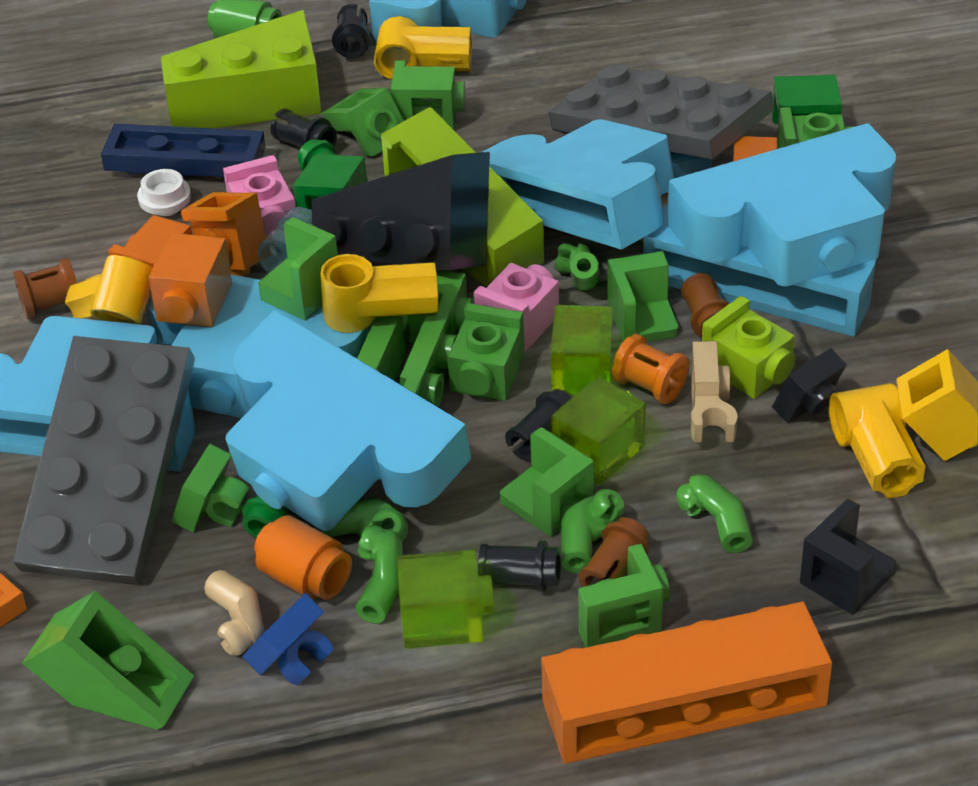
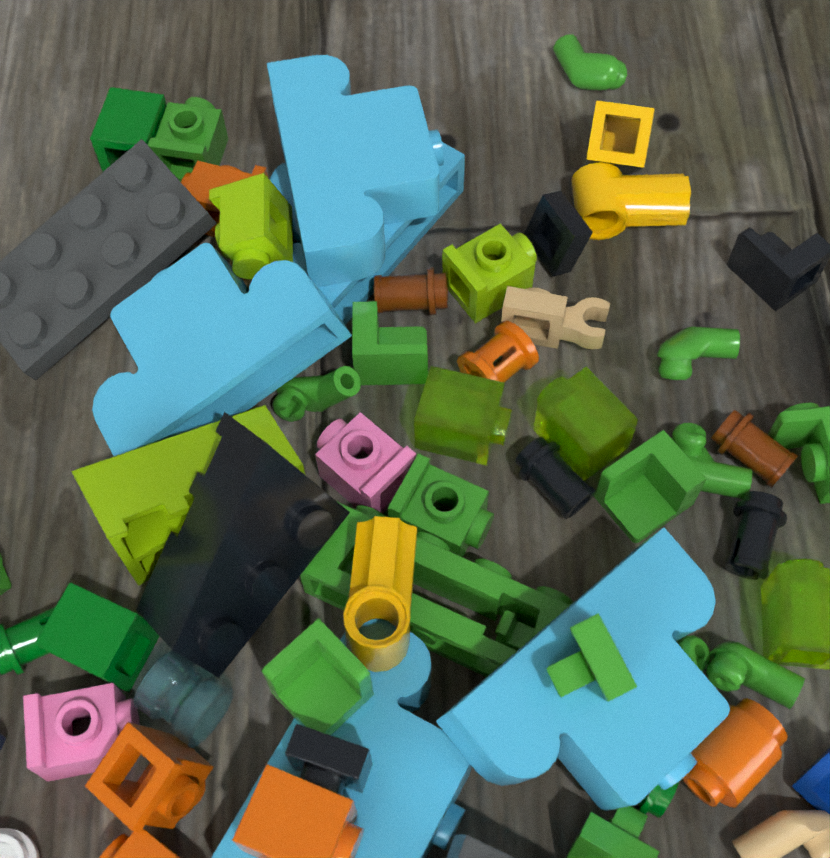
camera: 80 degrees left, 20 degrees up
none -> lime brick [209,173,293,280]
none -> black plate [285,724,373,795]
none -> bright green tile [546,613,637,702]

